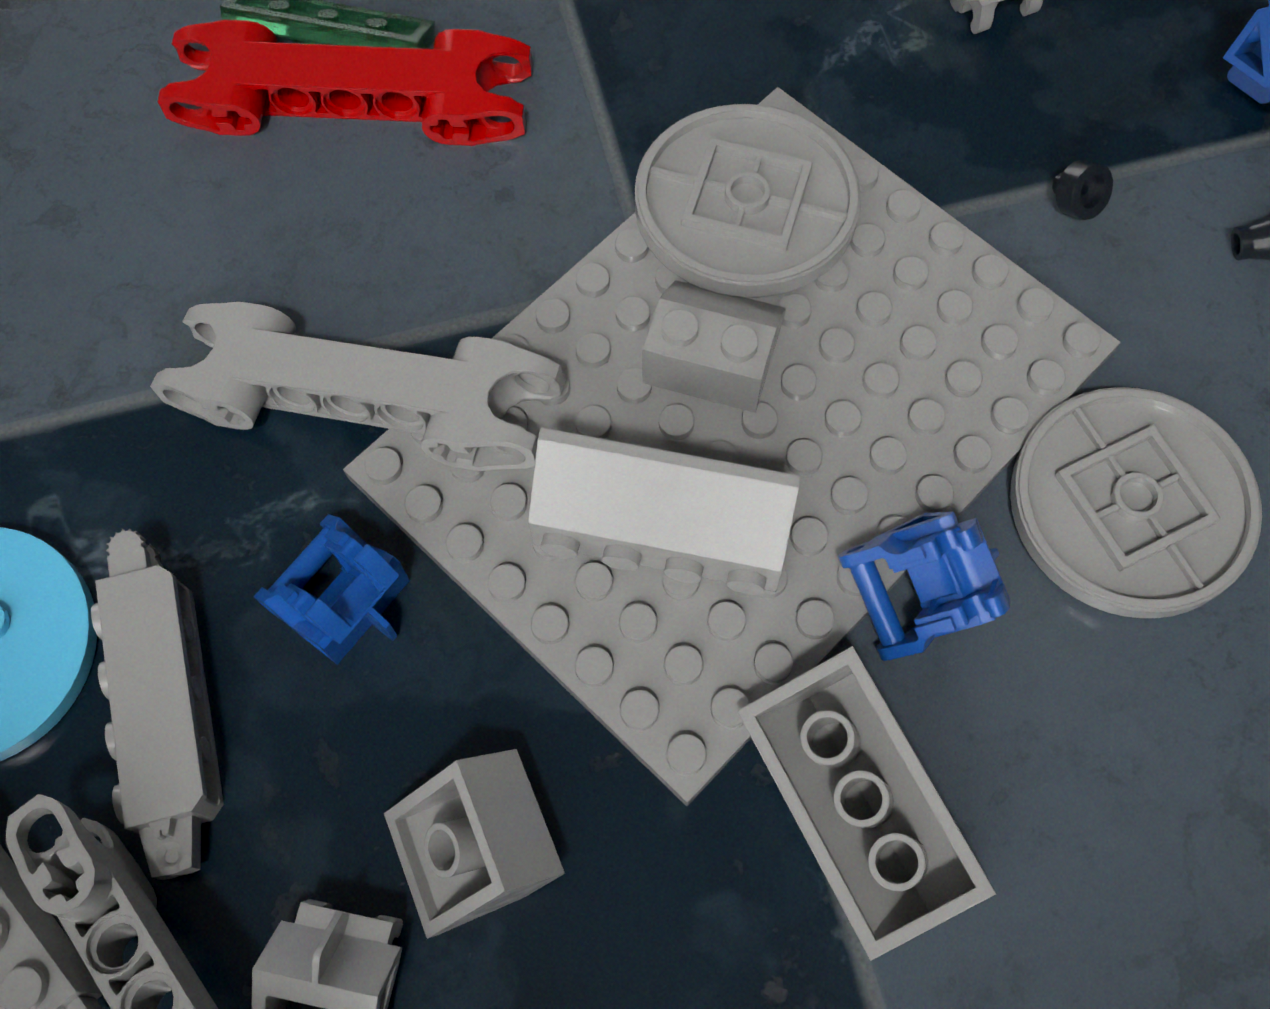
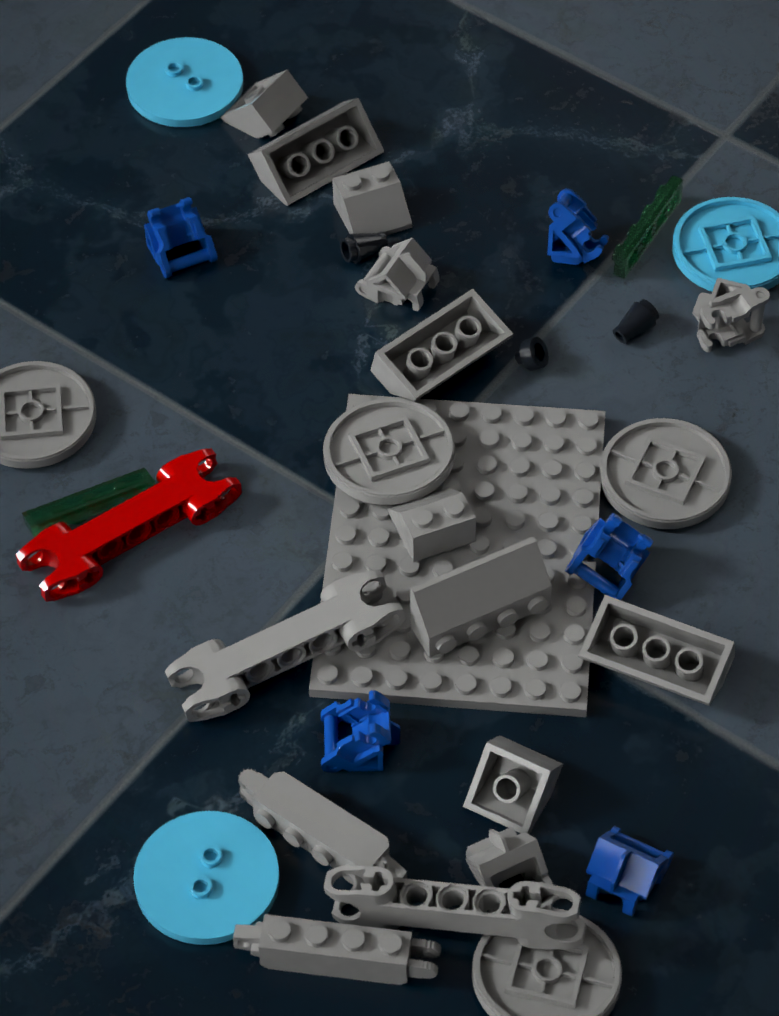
camera: 40 degrees left, 15 degrees down
none -> light grey slope [370,289,513,401]

